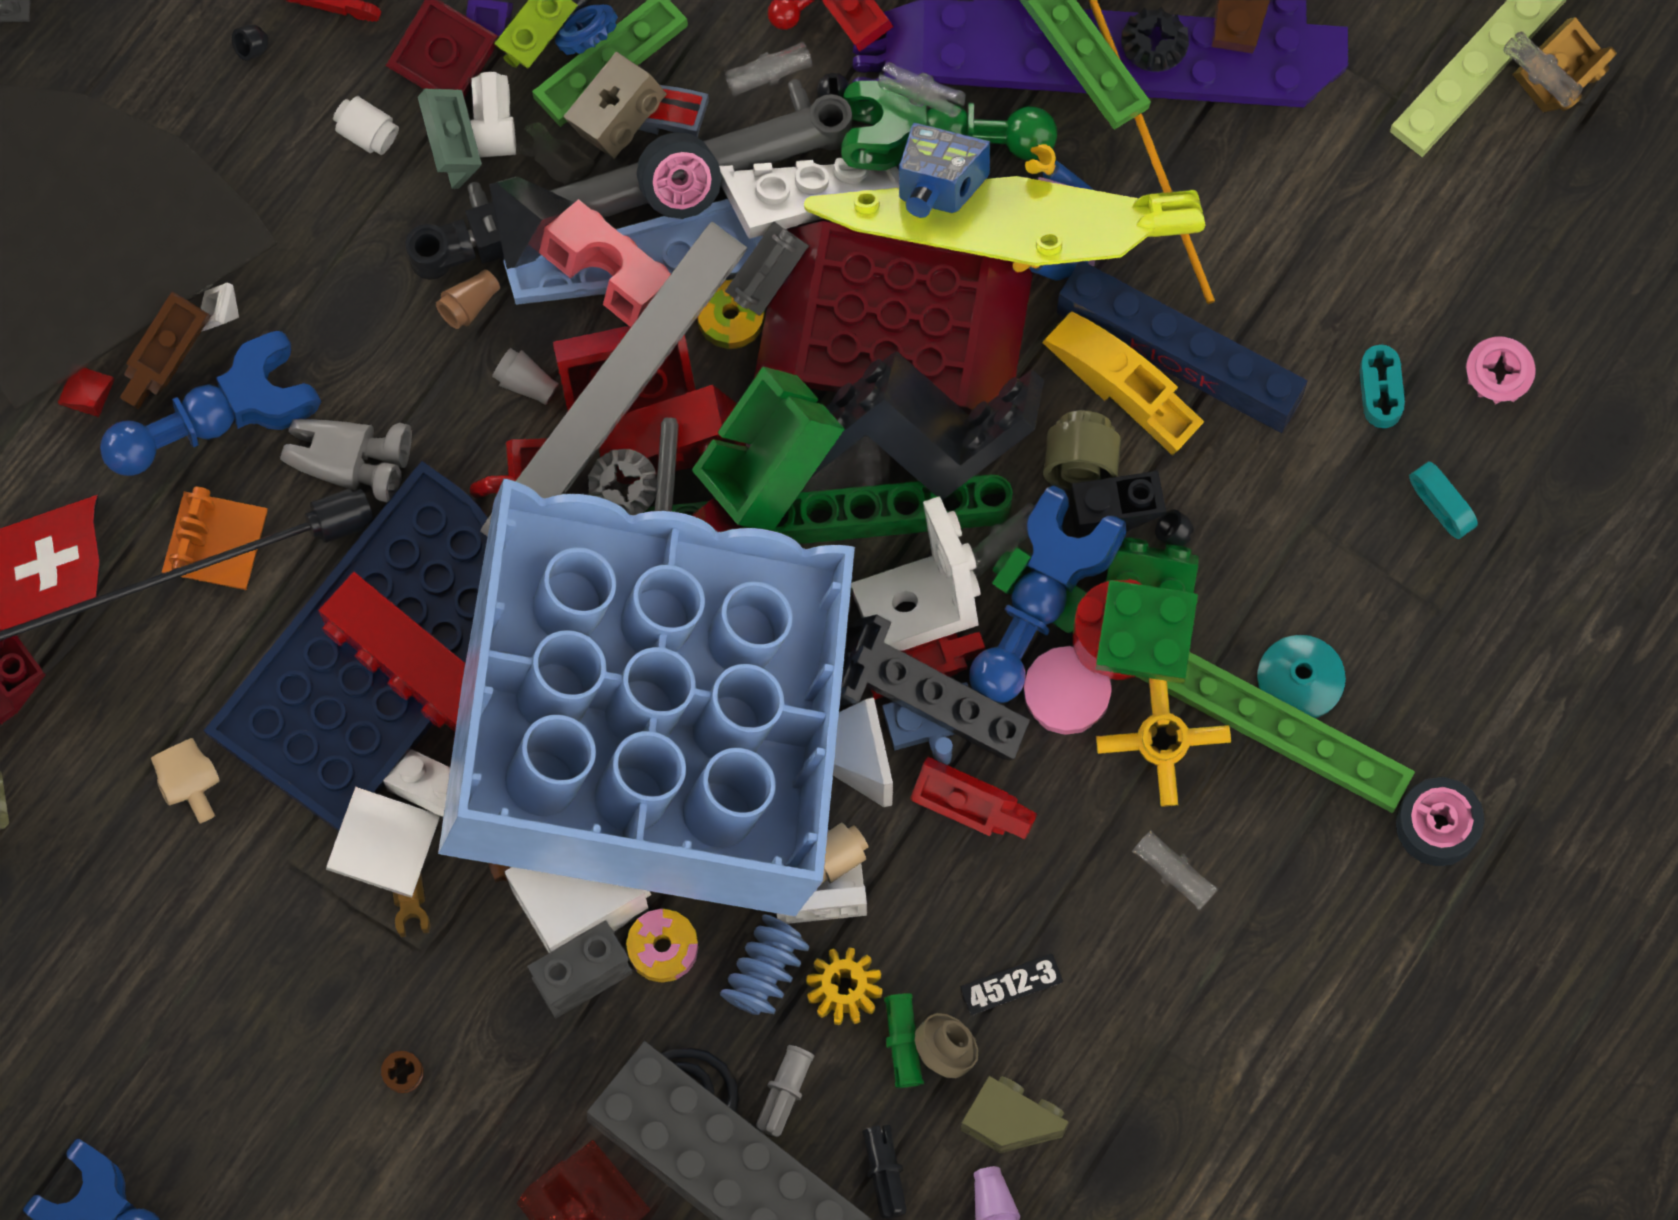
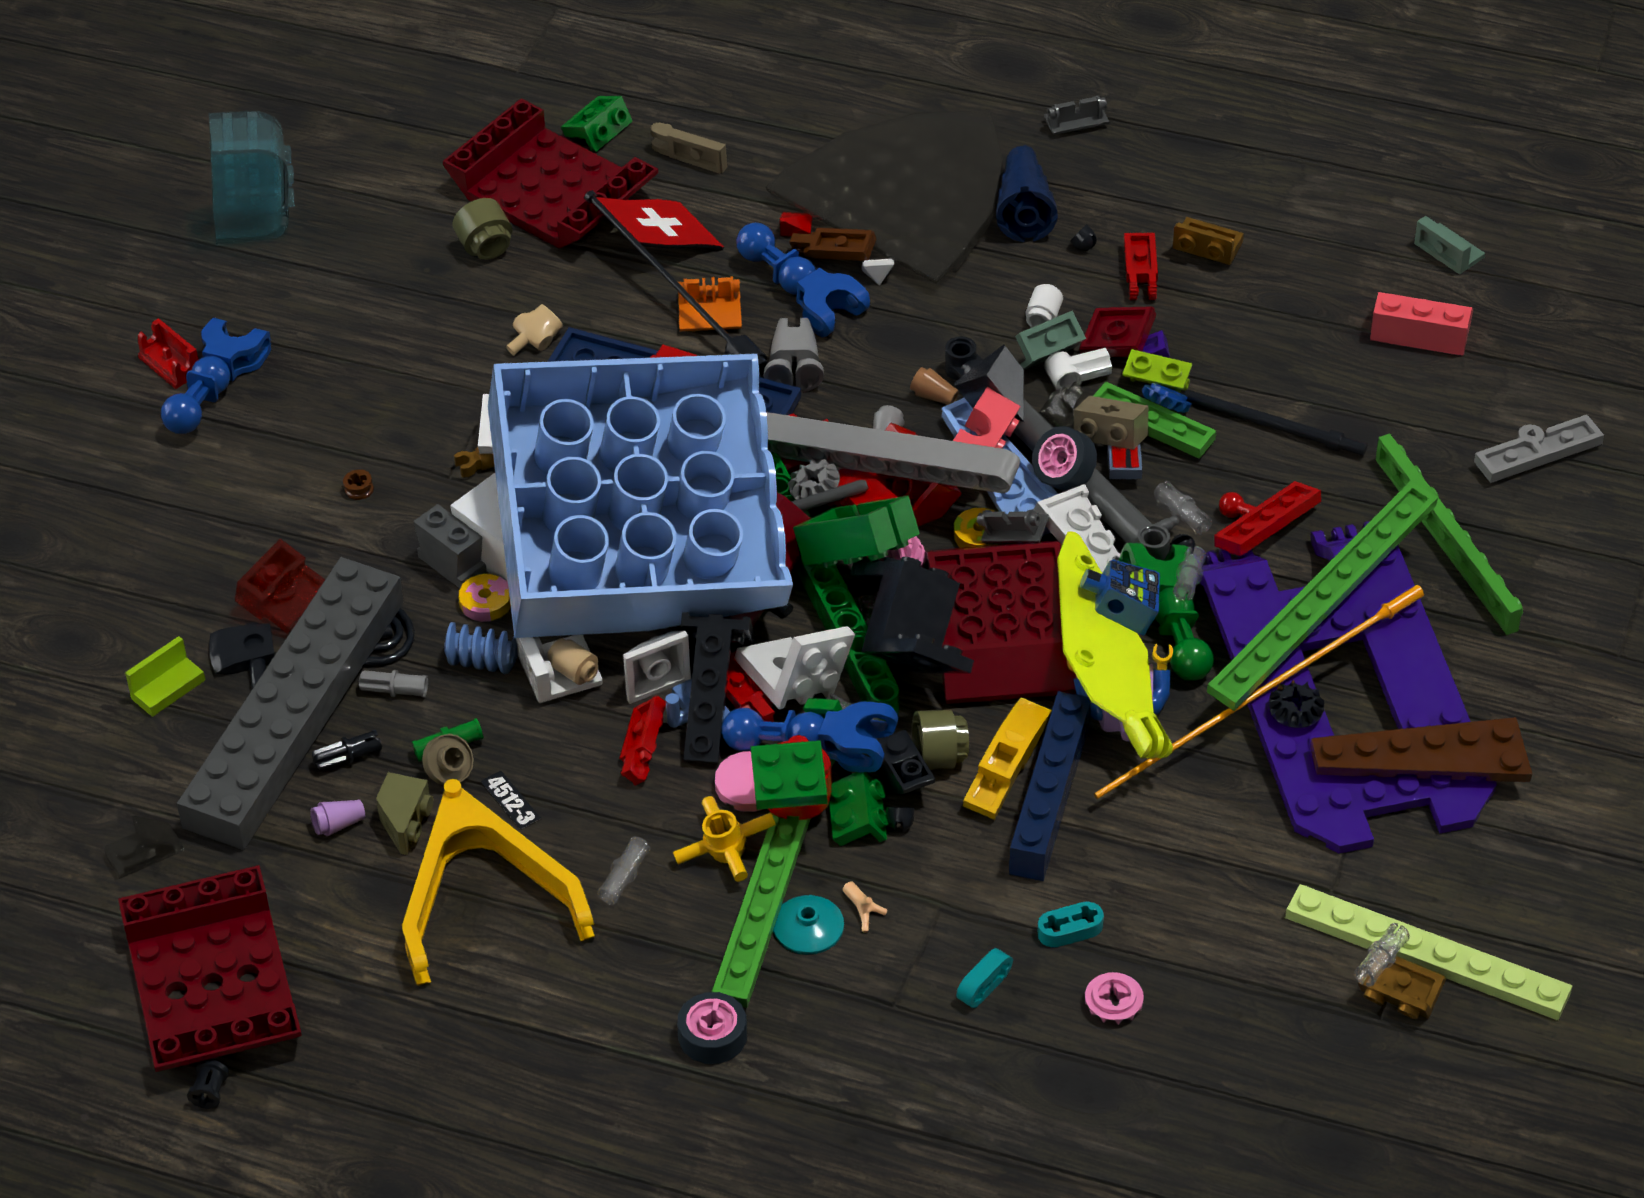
camera: 75 degrees right, 25 degrees down
yellow gear [806,948,882,1025] -> none
none -> yellow piece [402,779,595,986]
none -> light nougat bar [843,881,887,933]
none -> dark blue cone [996,145,1058,242]

